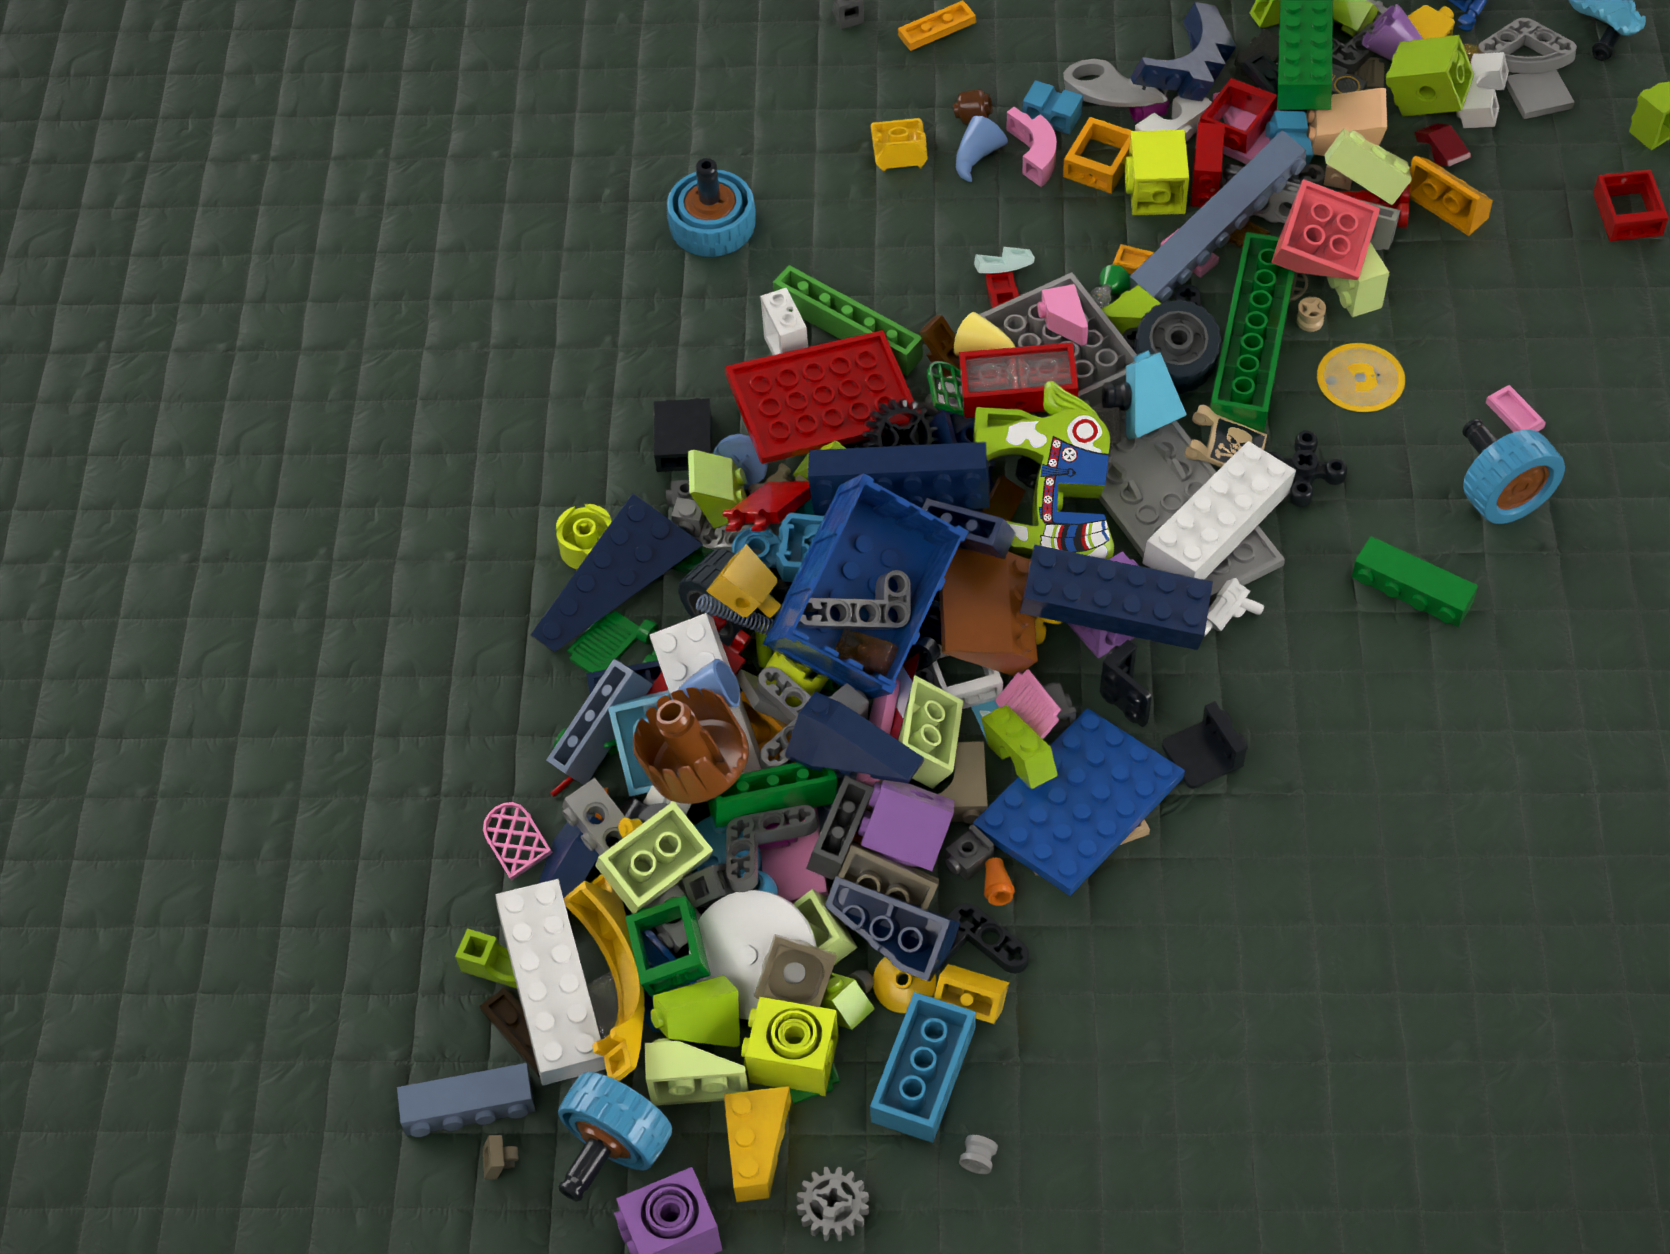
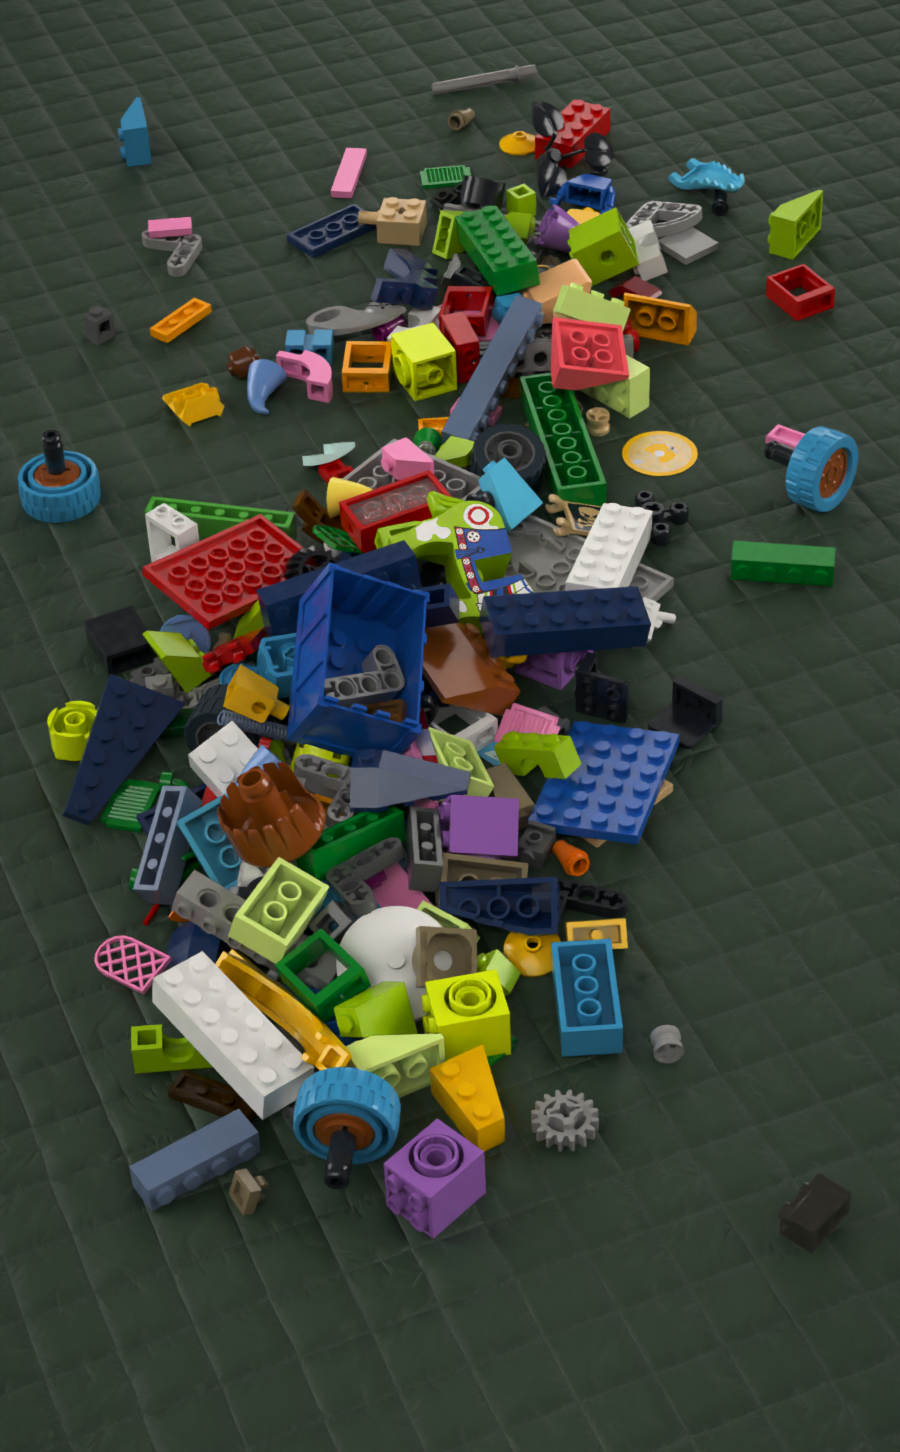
camera: 25 degrees left, 15 degrees down
yellow piece [618,817,643,838] -> none

